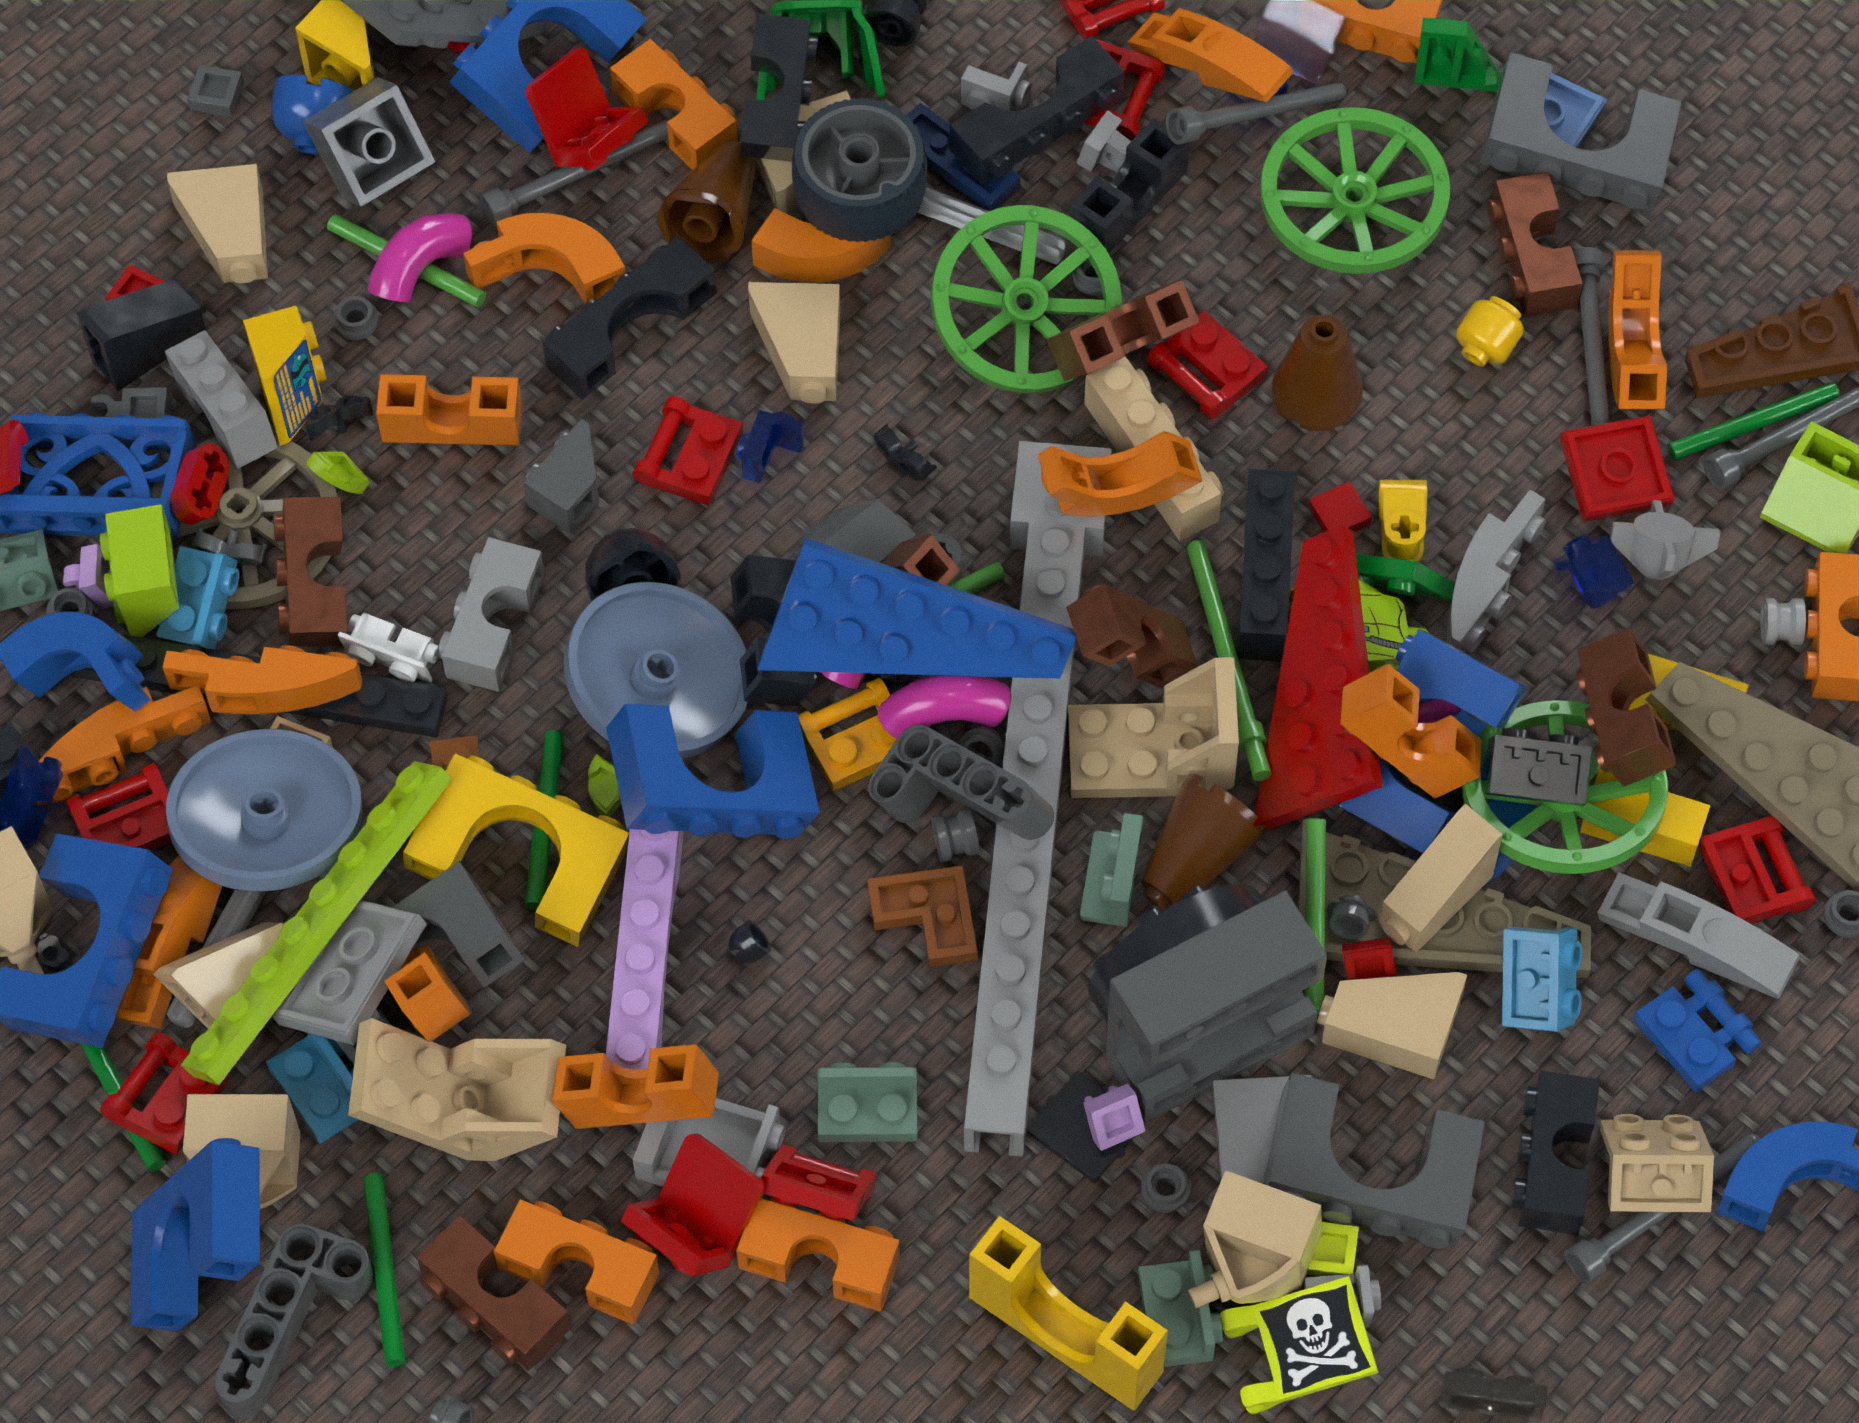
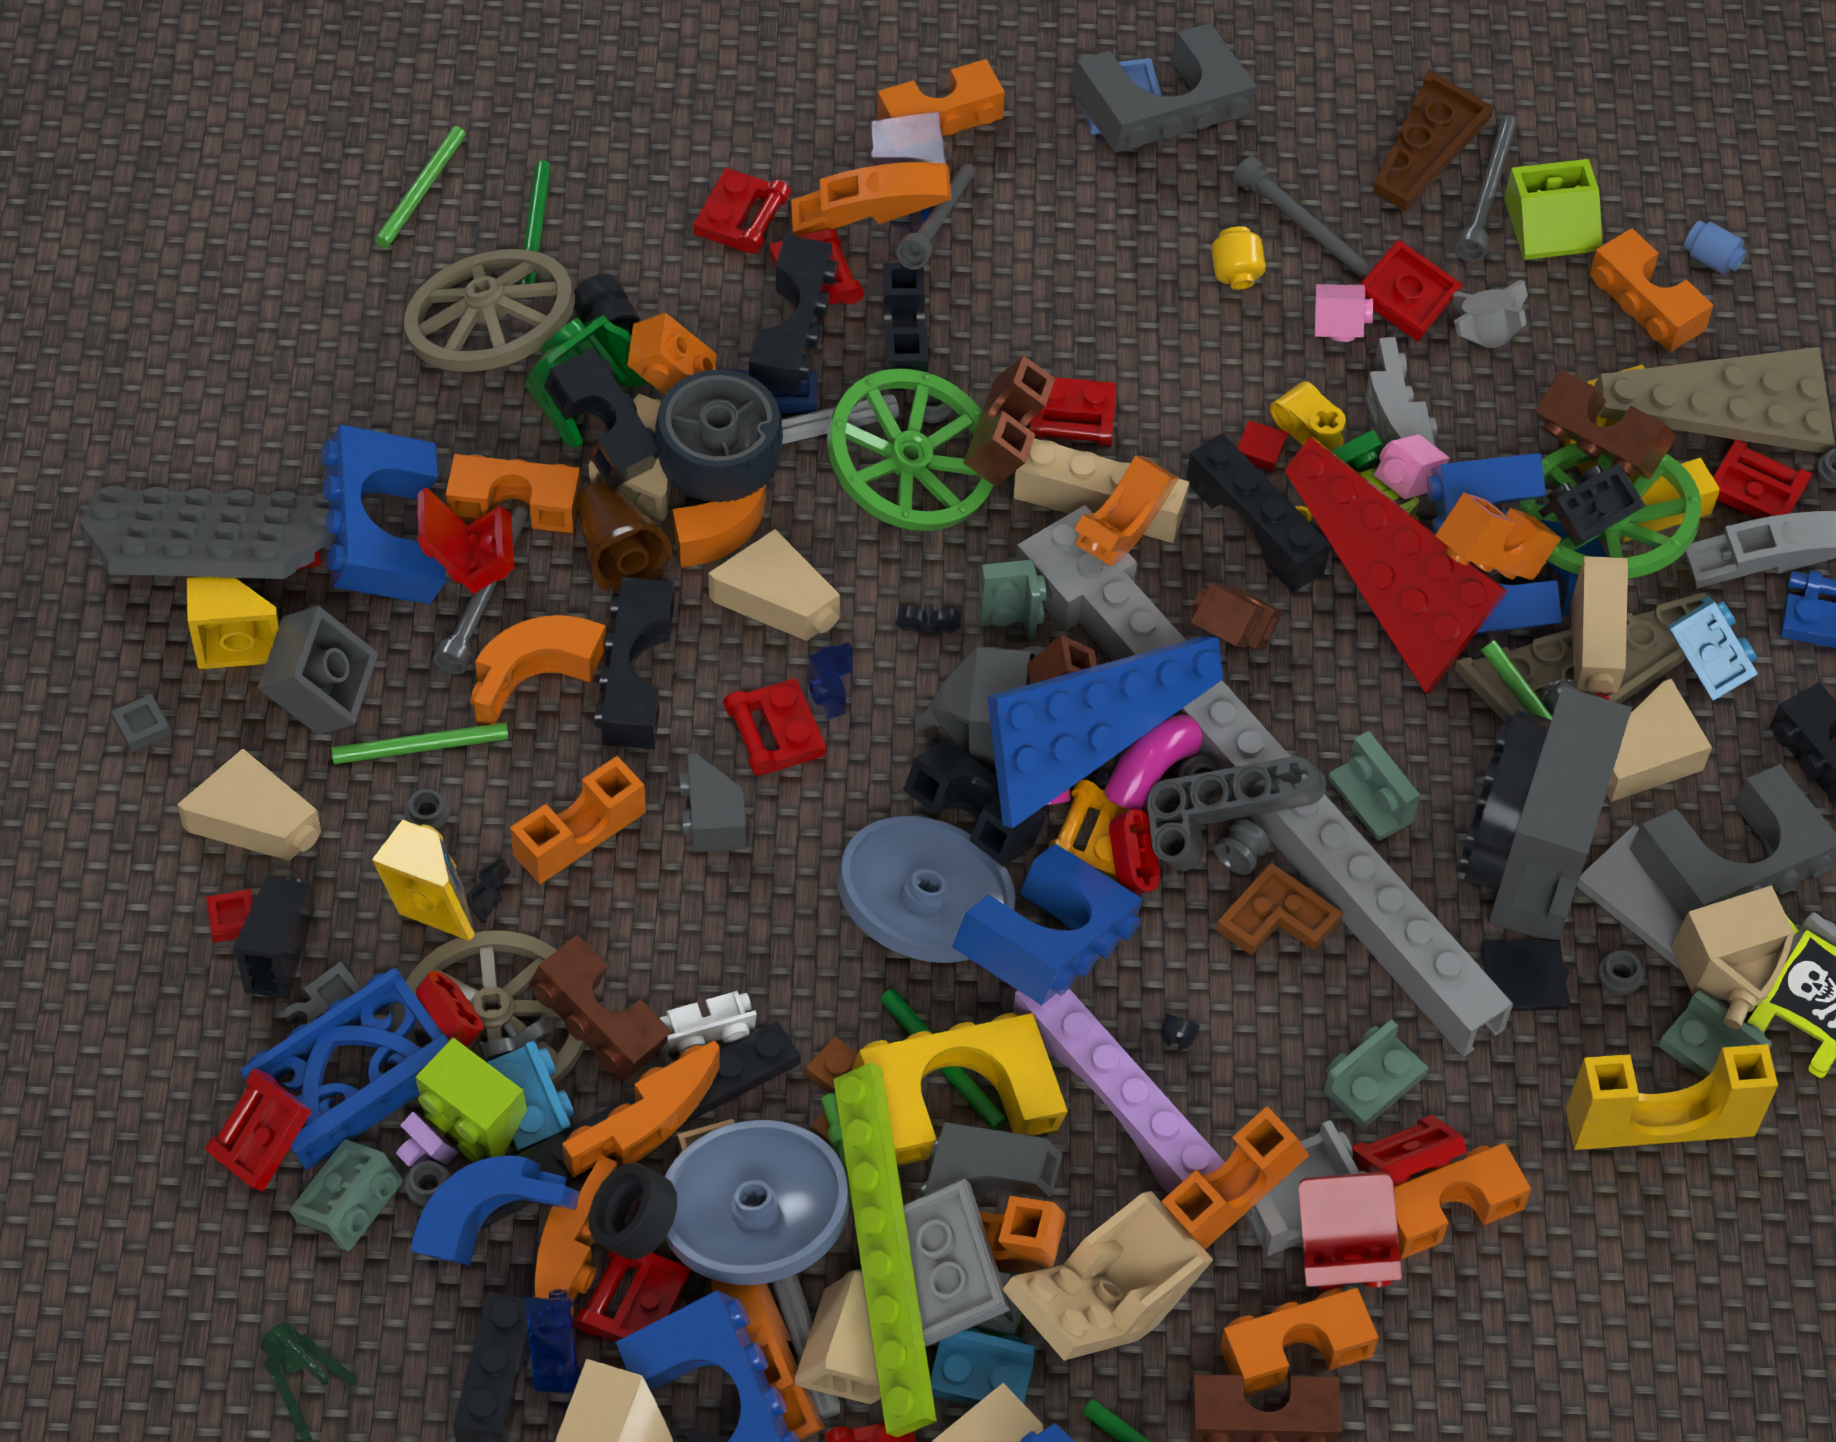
camera: 45 degrees left, 5 degrees down
light grey arch [165,330,278,469] -> none
blue cylinder [271,75,354,154] -> none
lime tile [306,452,370,494] -> none
dark pink cylinder [367,213,472,302] -> none
light grey arch [438,537,545,692] -> none
black cylinder [585,528,681,601] -> none
lime tile [588,754,622,817] -> none
light grey bracket [961,62,1032,111] -> none
tan bracket [1068,657,1239,798] -> none
light grey tile [1077,111,1131,173] -> none
lavender tile [1083,1083,1146,1151] -> none
reddish brown cone [1140,773,1267,910] -> none
bright green bar [1187,540,1271,781] -> none
bright green wheel [1260,107,1450,274] -> none
reddish brown cone [1272,315,1363,431] -> none
green wing [1414,17,1501,92] -> none
copper arch [1487,172,1583,317] -> none
clear blue bracket [1553,534,1635,609] -> none
orange arch [1608,250,1667,409] -> none
green bar [1667,382,1840,460] -> none
light grey wheel [1760,598,1806,645] -> none
none -> black tyre [589,1163,677,1259]
none -> orange brick [627,312,717,395]
none -> sand green bracket [978,559,1046,641]
none -> red beam [1109,809,1160,895]
none -> bright pink brick [1315,284,1373,342]
none -> bright pink brick [1374,434,1450,499]

